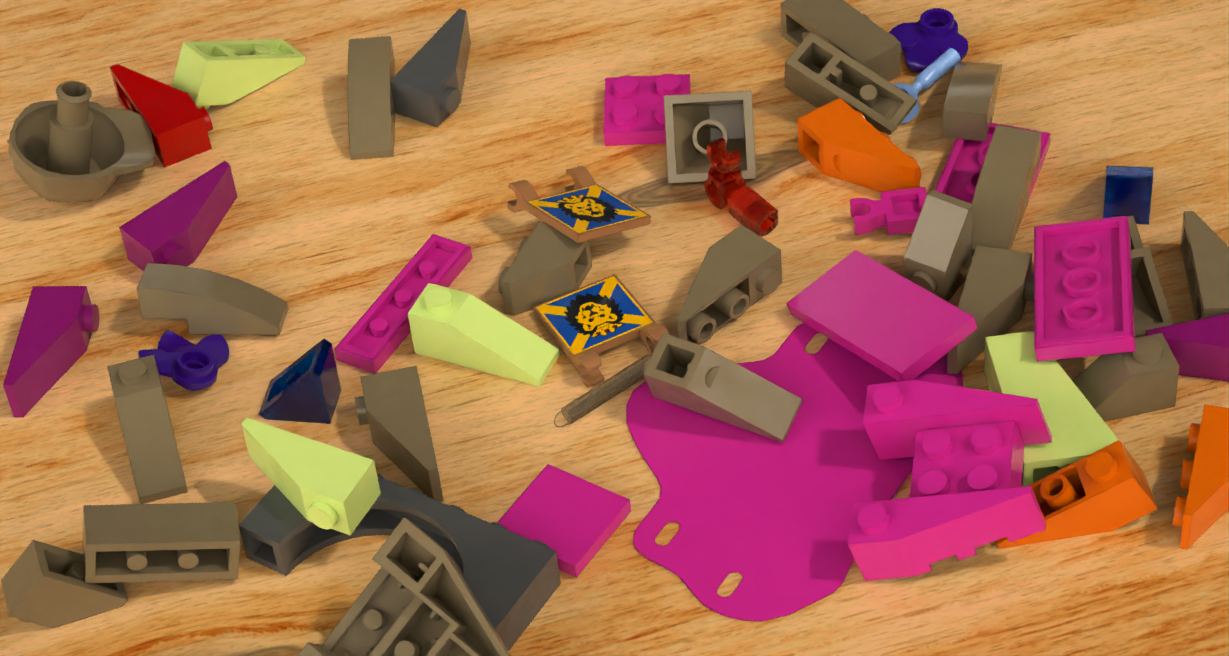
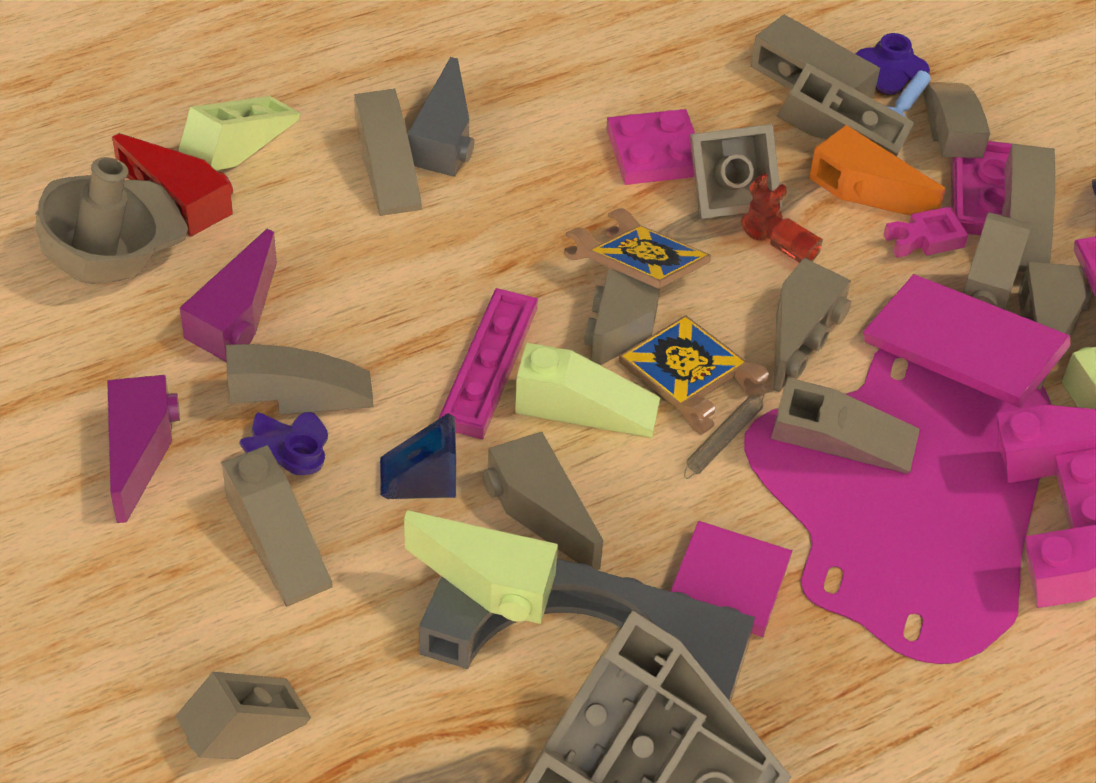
camera: 20 degrees left, 5 degrees up
dark tan brick [82,502,241,583] -> none

